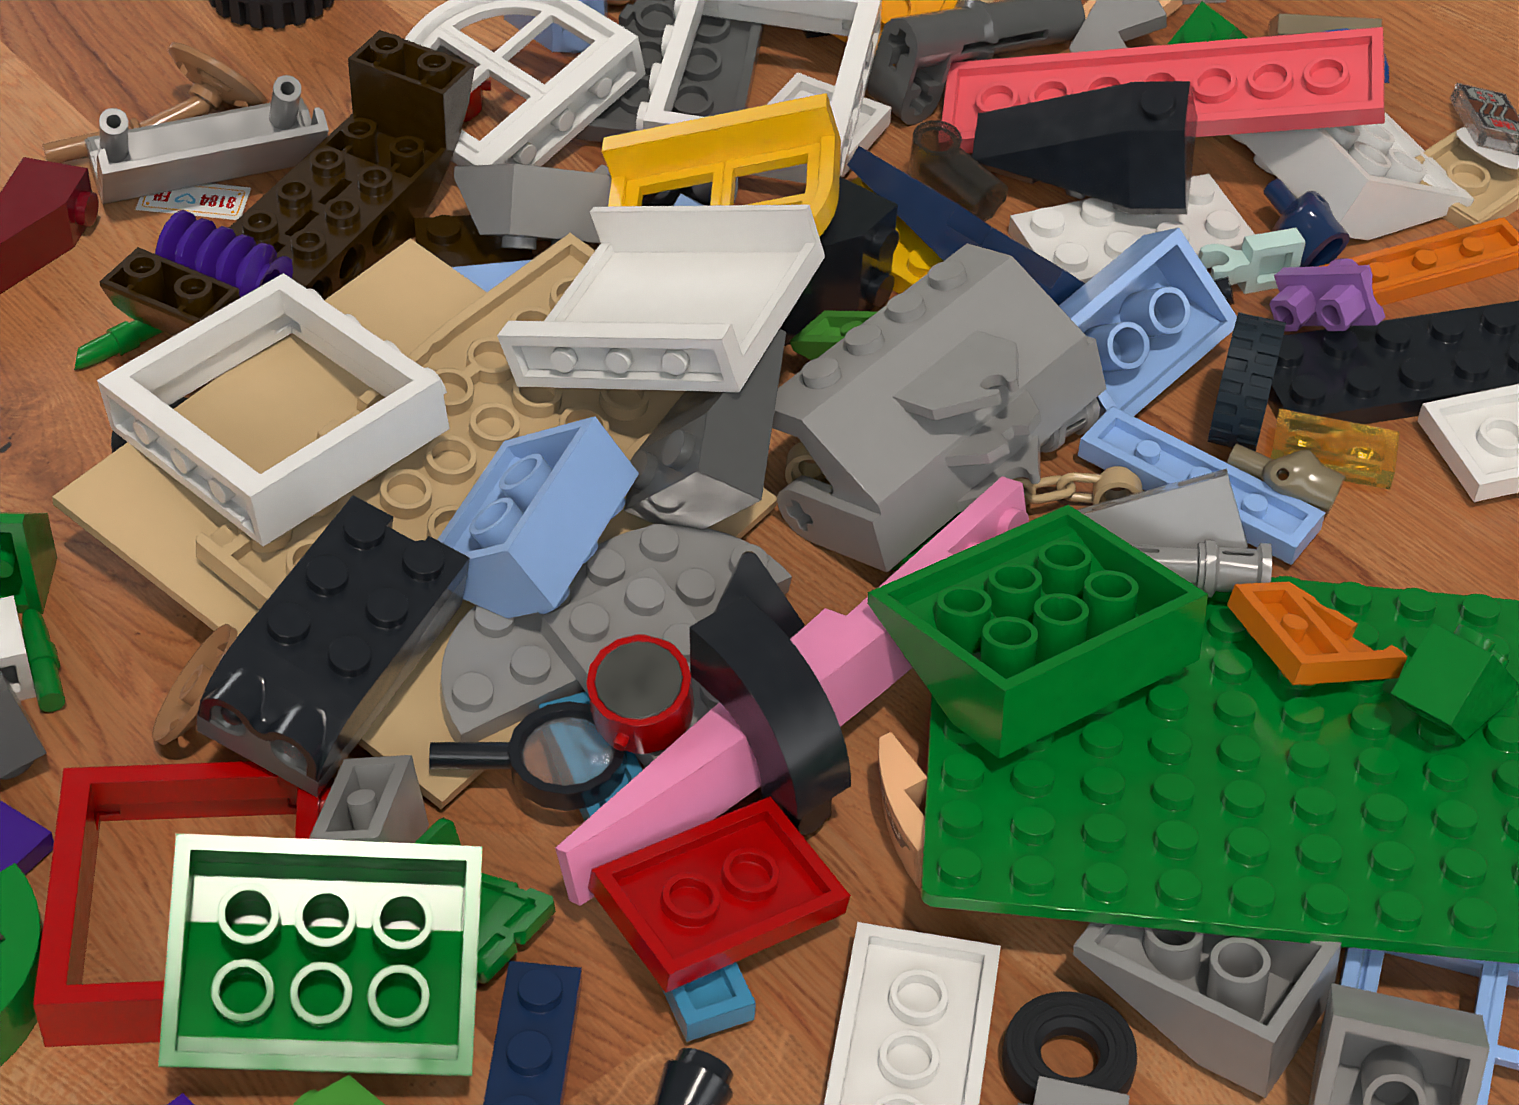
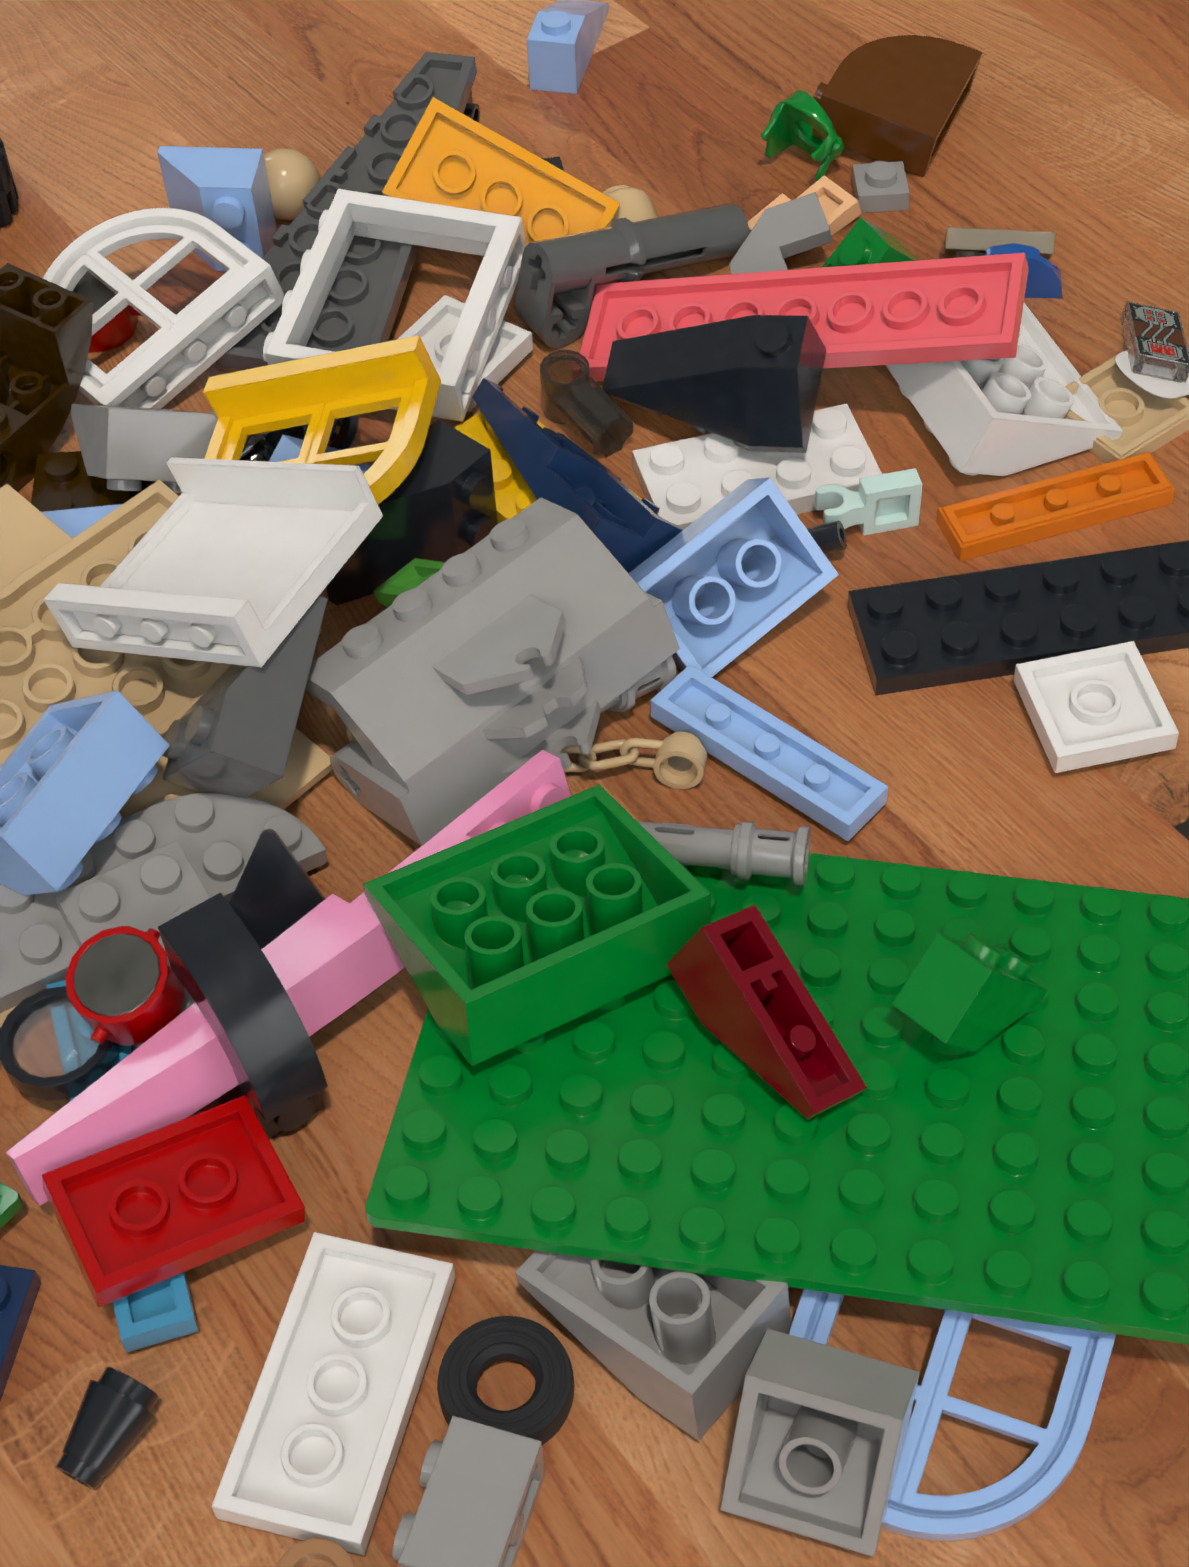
camera: 10 degrees right, 5 degrees up
light nougat slope [878,732,927,891] -> none
light grey slope [1077,468,1248,549] -> none
black wheel [1208,312,1286,452] -> none
dark tan piece [1227,443,1346,517] -> none
orange wing [1227,582,1407,686] -> none
dark blue piece [1263,179,1350,267] -> none
medium lavender hips [1270,258,1385,331] -> none
clear yellow plate [1270,409,1400,490] -> none
none -> dark red slope [666,905,867,1119]

